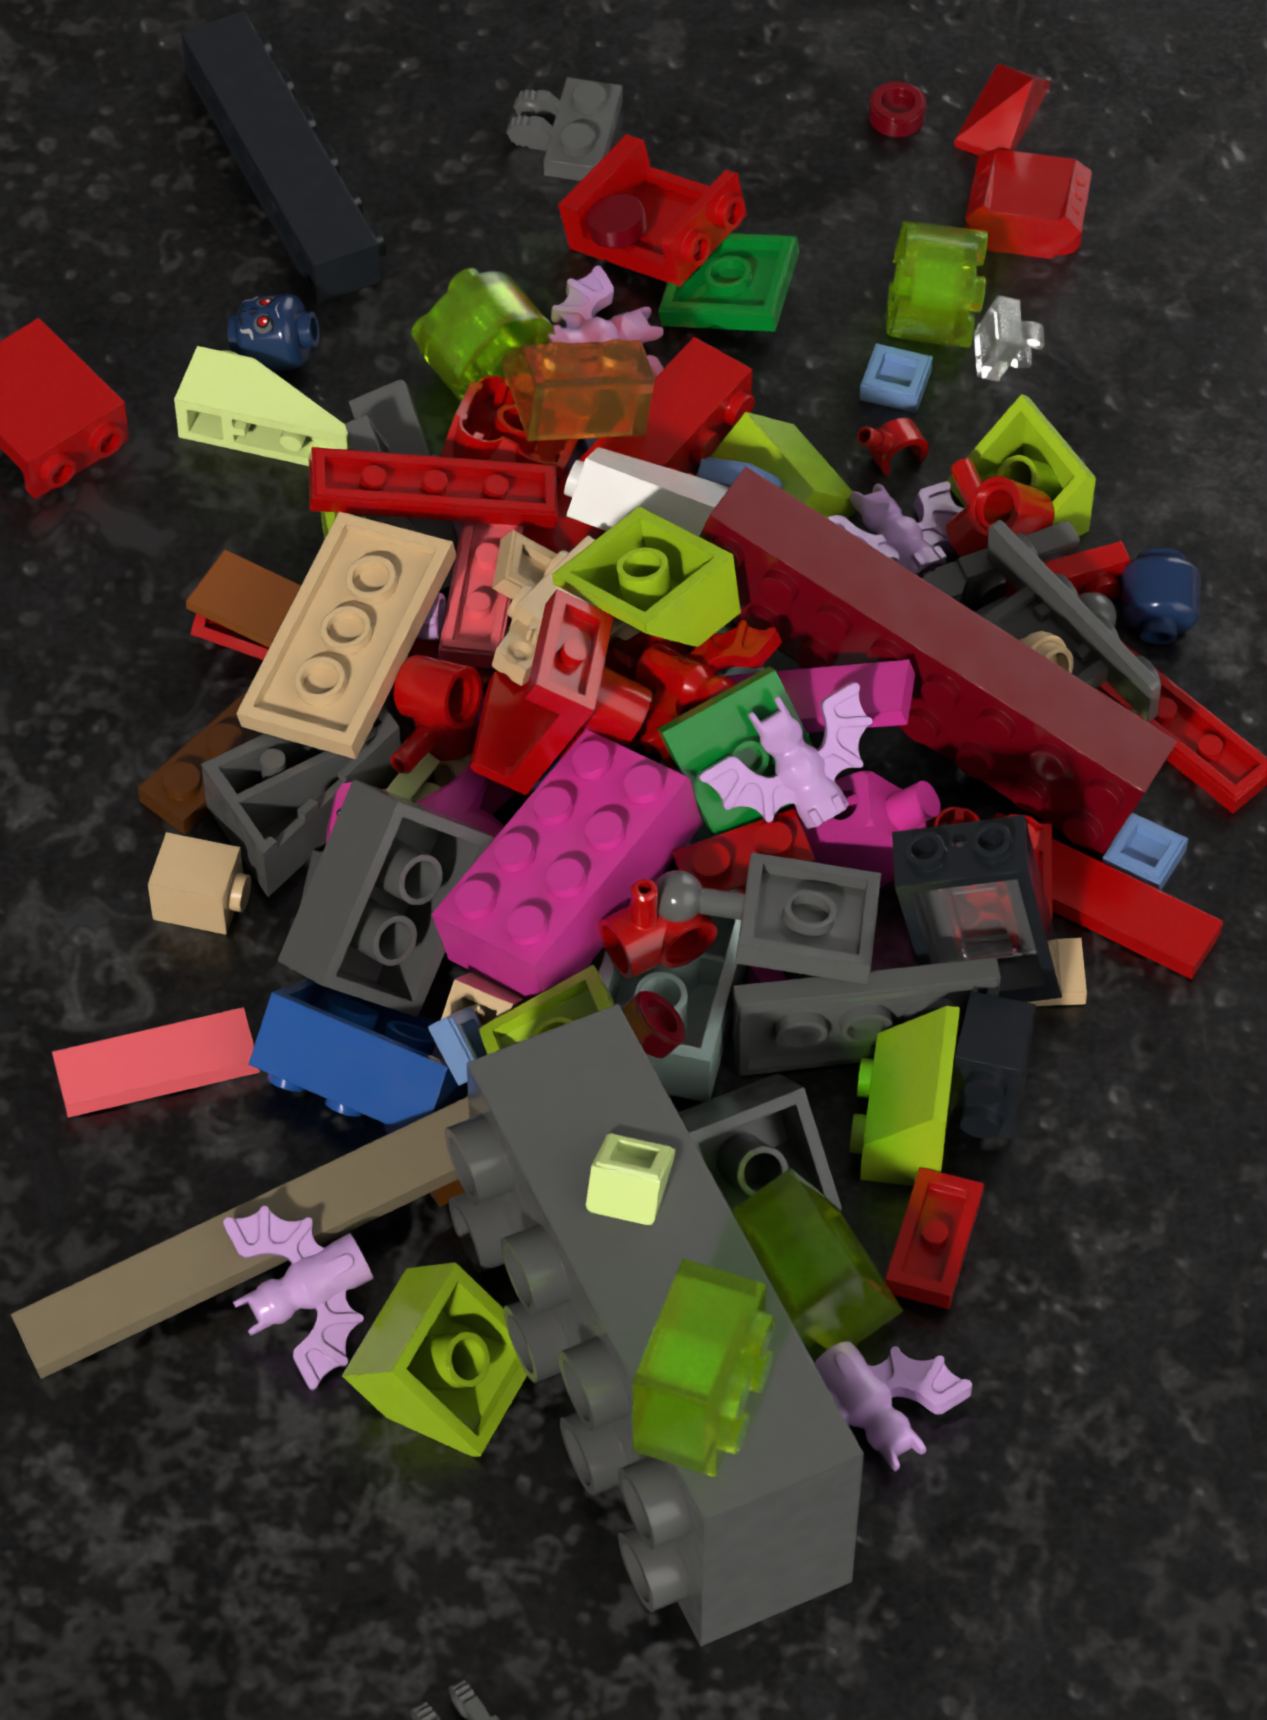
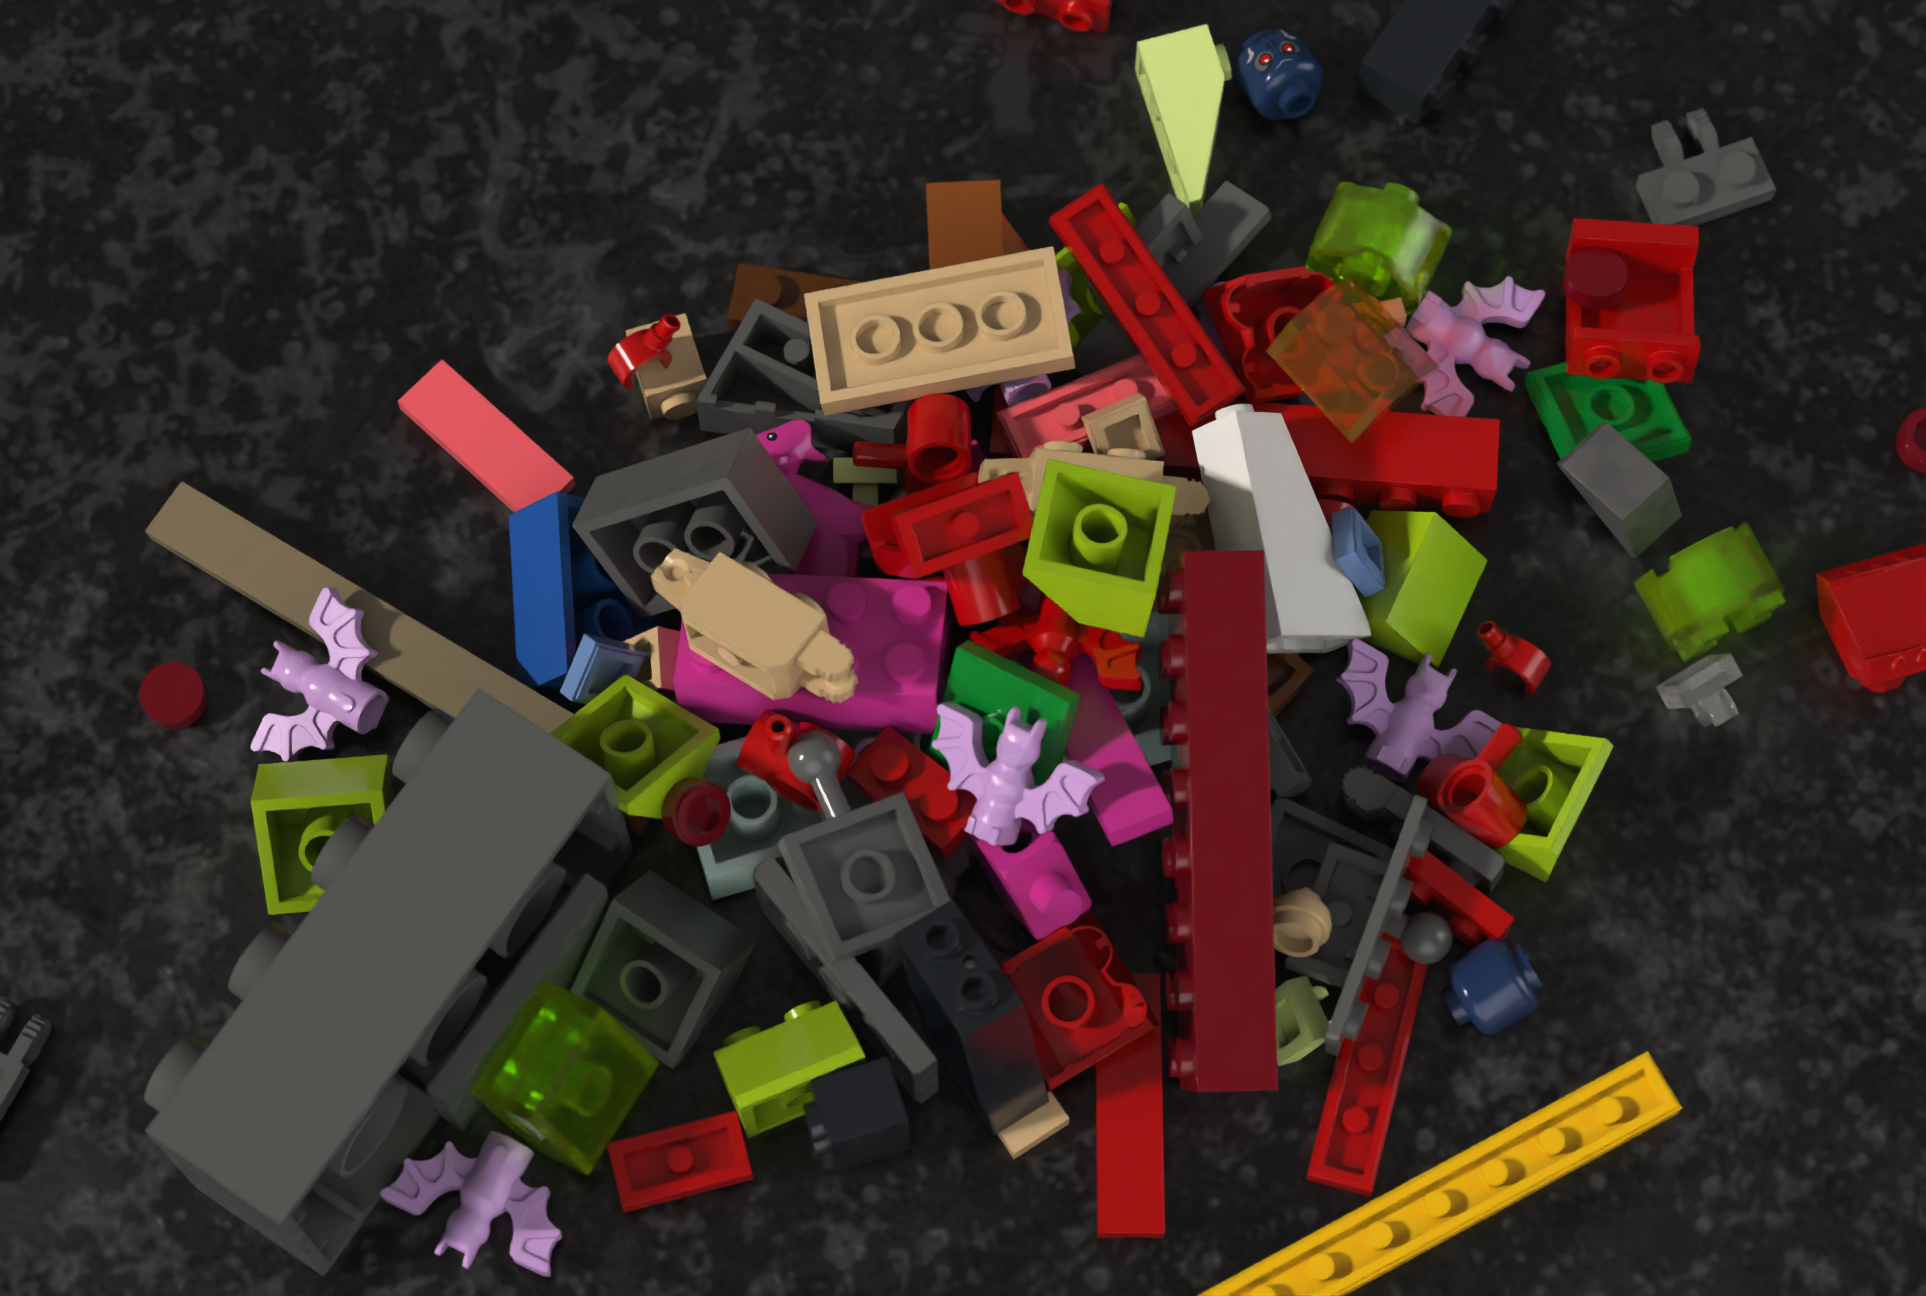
camera: 60 degrees right, 15 degrees up
yellowish green slope [586,1133,675,1225] -> none
clear neon green brick [633,1258,775,1478] -> none
medium blue tile [859,343,933,413] -> none
medium blue tile [1102,812,1188,891] -> none
none -> dark red tile [140,662,208,729]
none -> red piece [607,313,681,389]
none -> tan hinge [651,548,858,704]
none -> flat silver slope [1556,422,1682,558]

